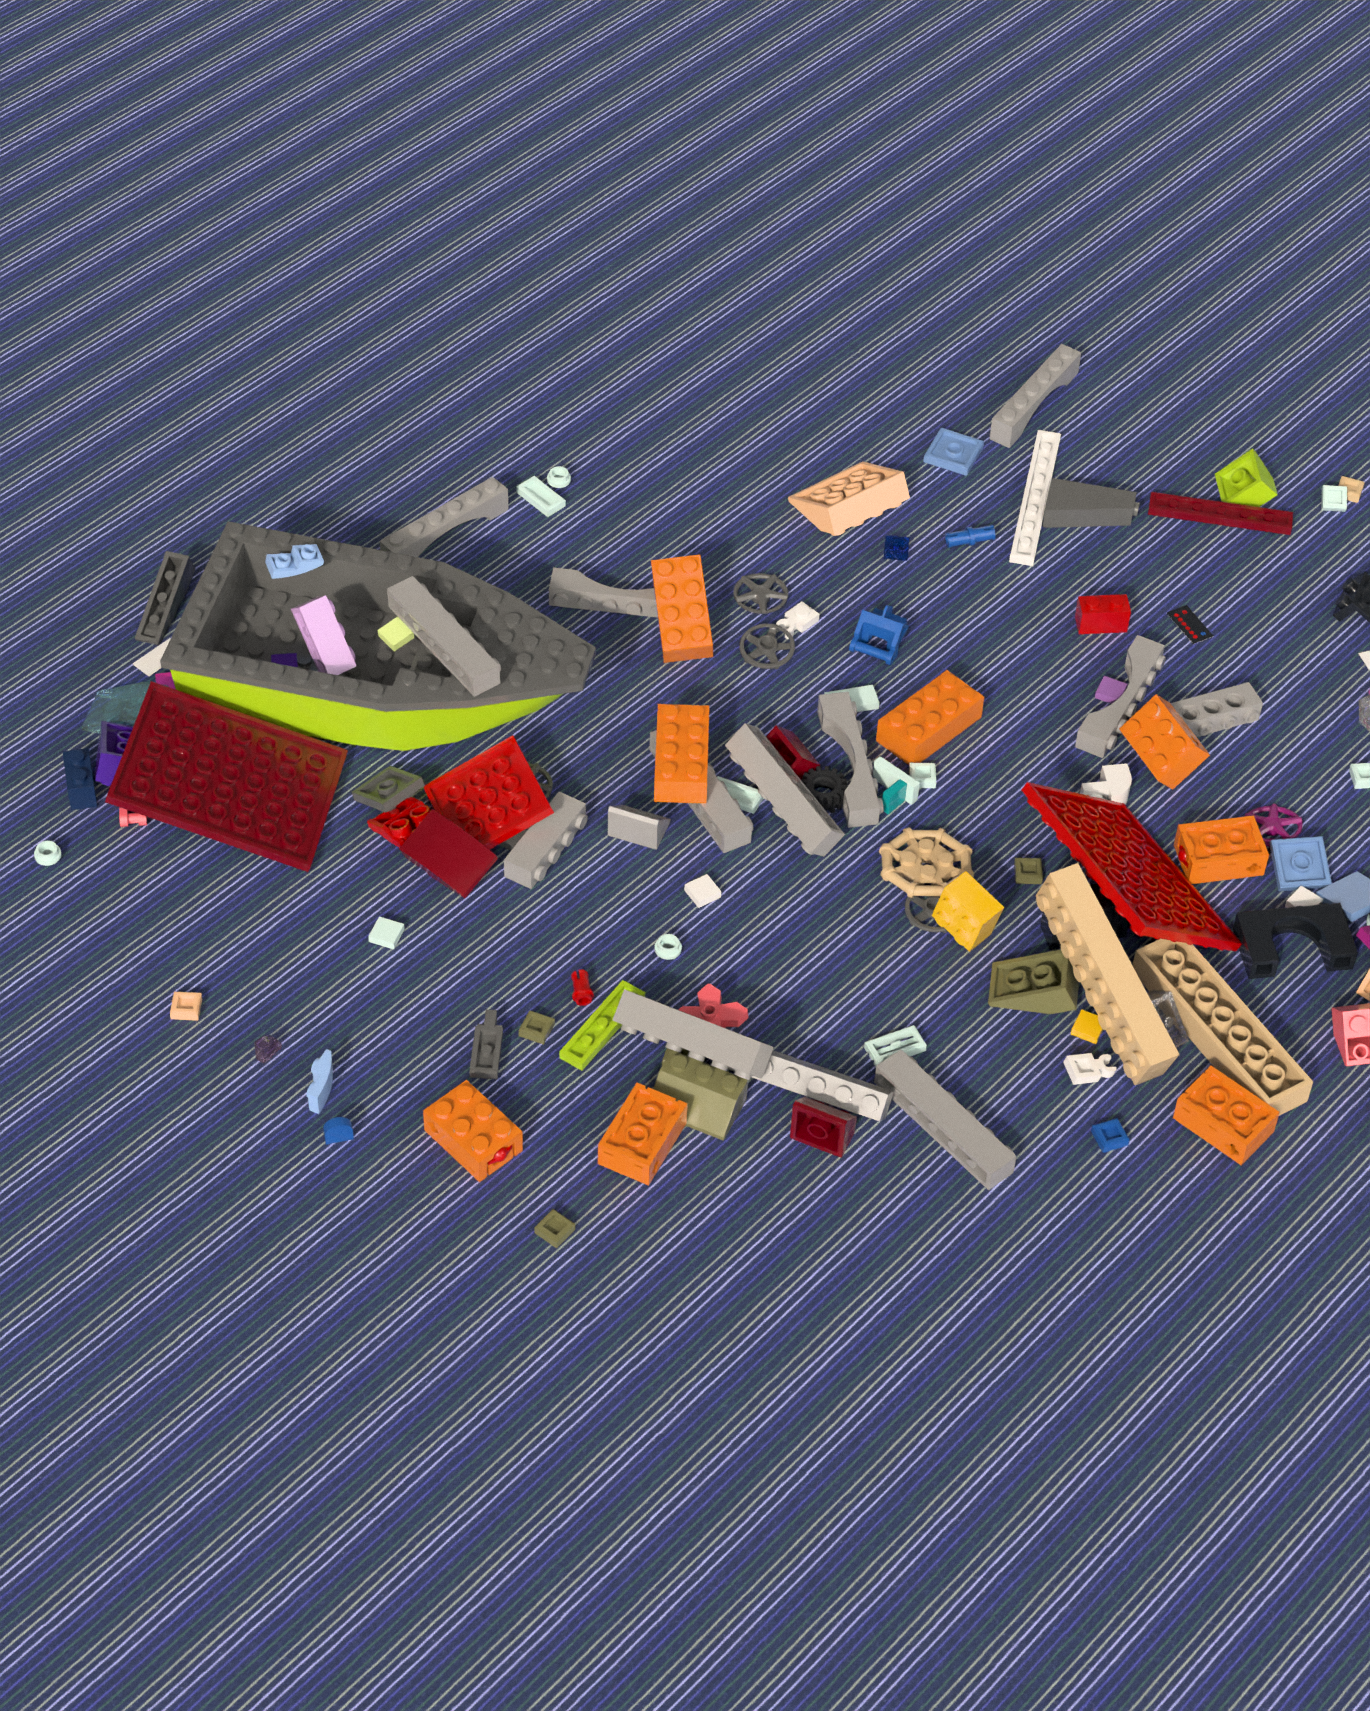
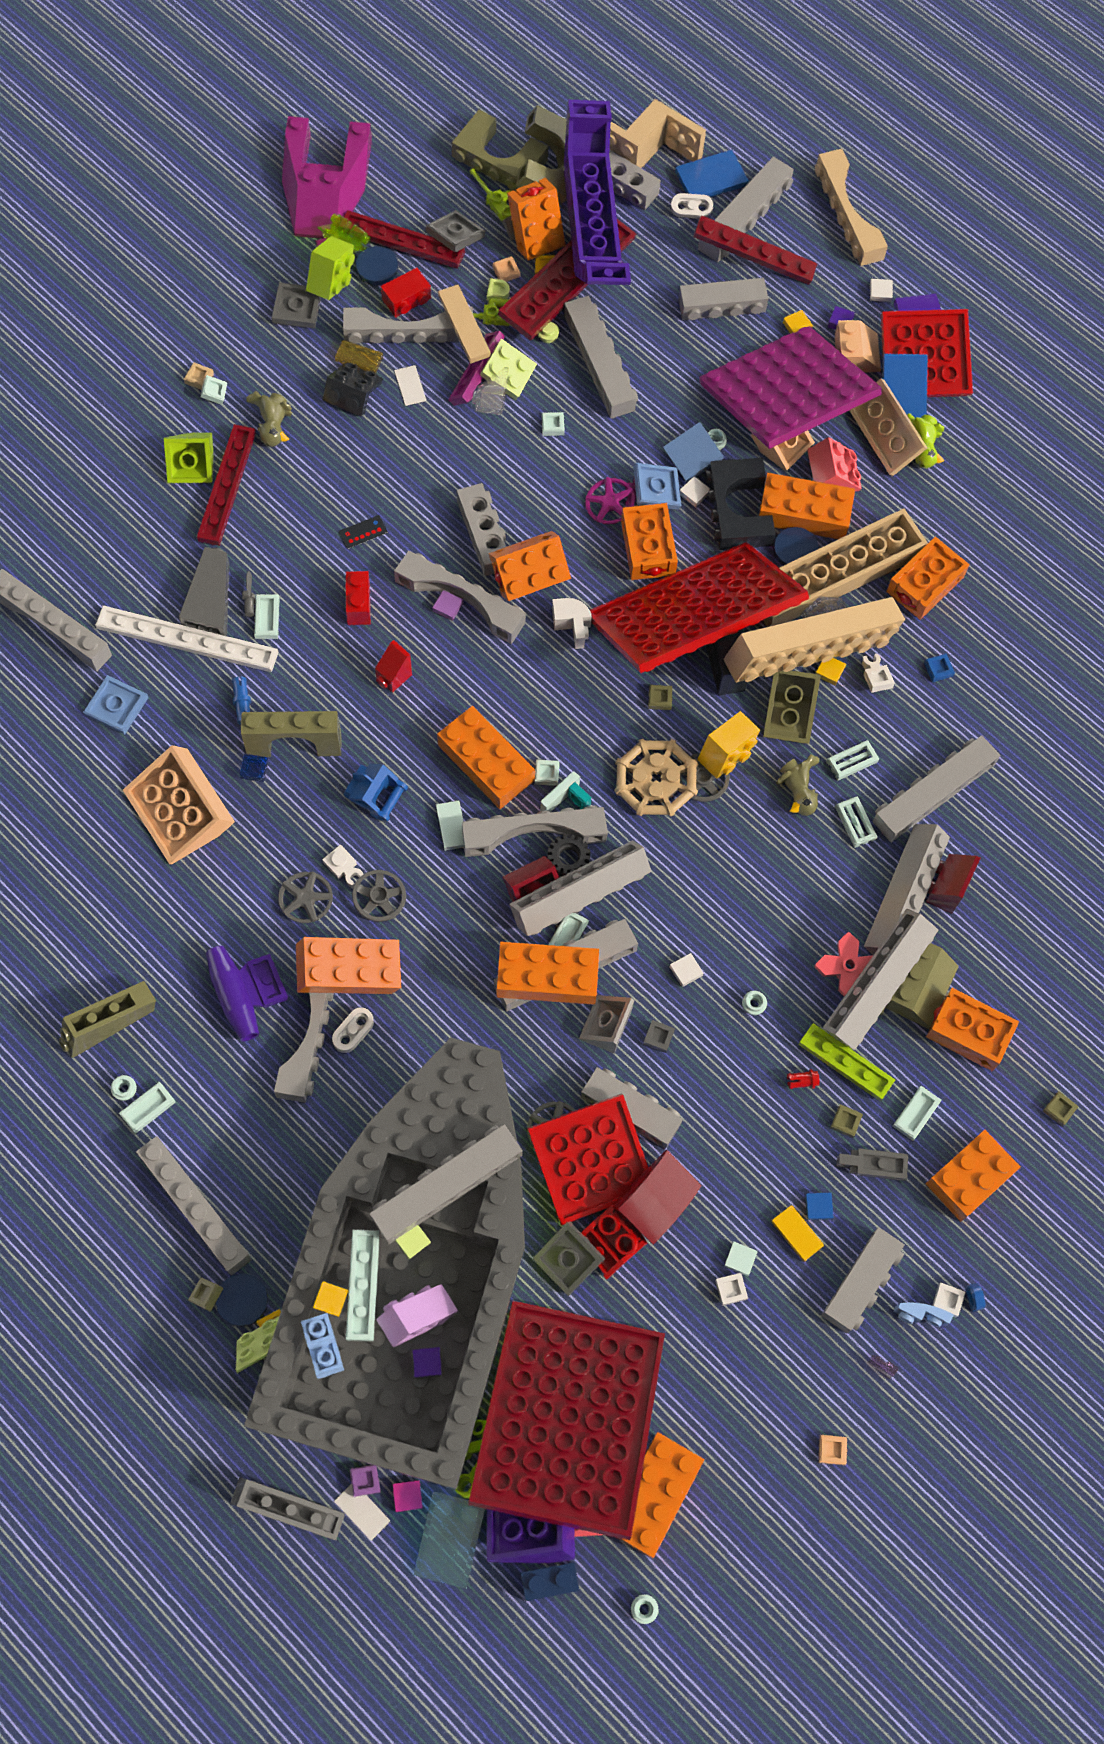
camera: 90 degrees left, 20 degrees up
none -> olive slope [59,981,156,1058]
none -> olive tile [188,1277,223,1312]
none -> dark purple plate [206,946,288,1042]
none -> olive arch [241,711,342,757]
none -> dark grey piece [242,571,256,617]
none -> olive animal [246,391,292,447]
none -> light aqua tile [254,594,279,639]
none -> yellow tile [313,1282,348,1317]
none -> white plate [332,1008,374,1053]
none -> light aqua tile [346,1230,380,1341]
none -> red slope [375,640,412,693]
none -> orange brick [617,1432,705,1559]
none -> dark grey plate [643,1020,675,1053]
none -> white plate [715,1273,748,1306]
none -> orange brick [759,473,855,539]
none -> yellow tile [771,1205,824,1262]
none -> dark blue tile [773,527,819,566]
none -> olive animal [776,754,819,816]
none -> blue tile [805,1193,834,1220]
none -> light grey brick [821,1227,905,1334]
none -> light aqua tile [826,740,879,781]
none -> light aqua tile [893,1086,941,1141]
none -> white plate [932,1283,965,1317]

